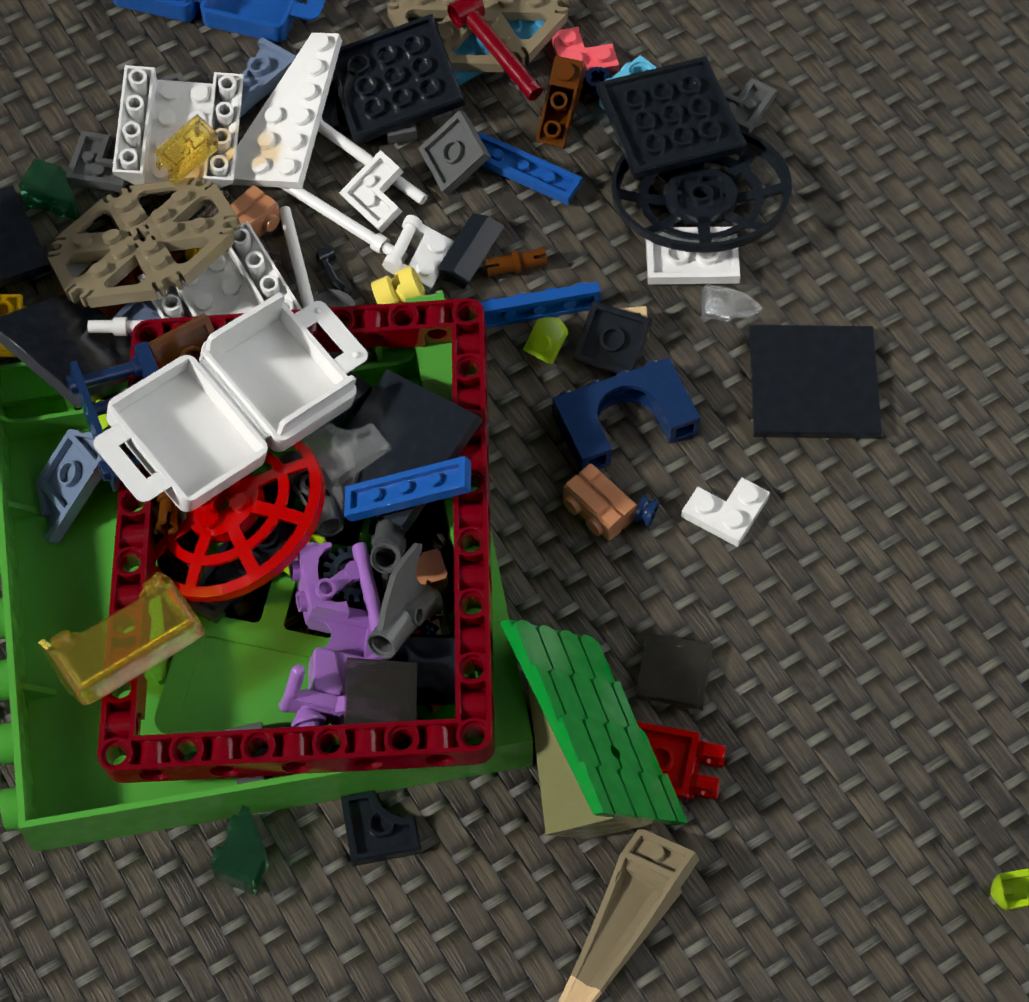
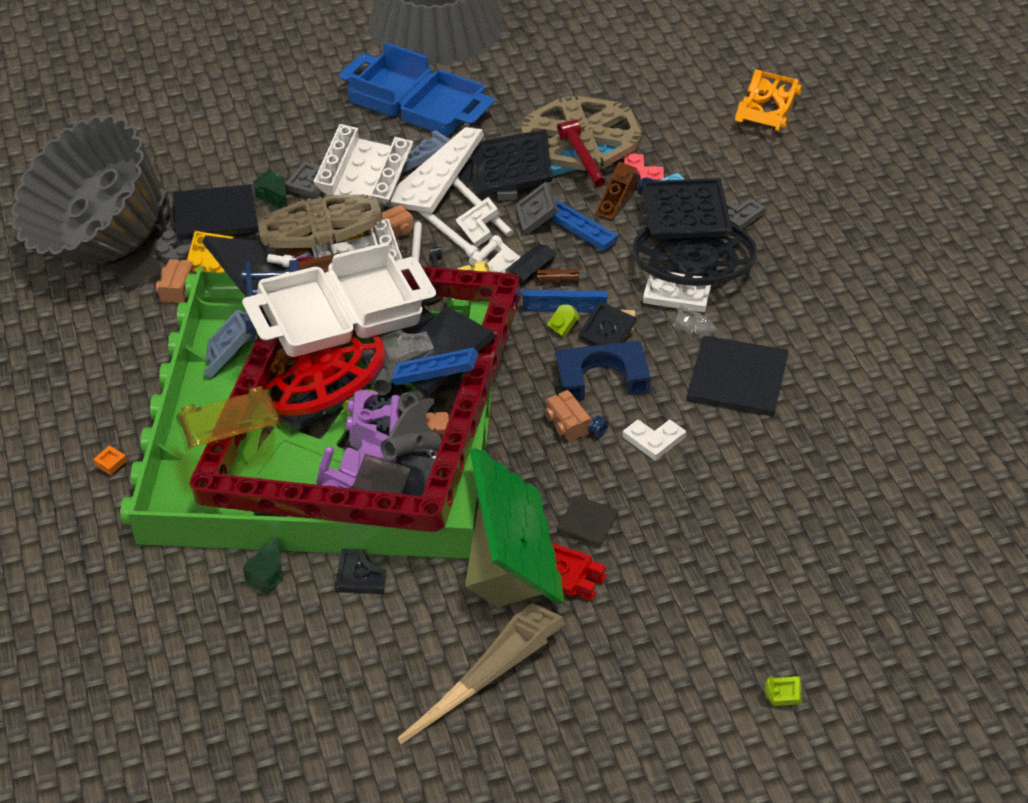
camera: 15 degrees right, 15 degrees down
clear yellow hinge [154,114,219,186] -> none

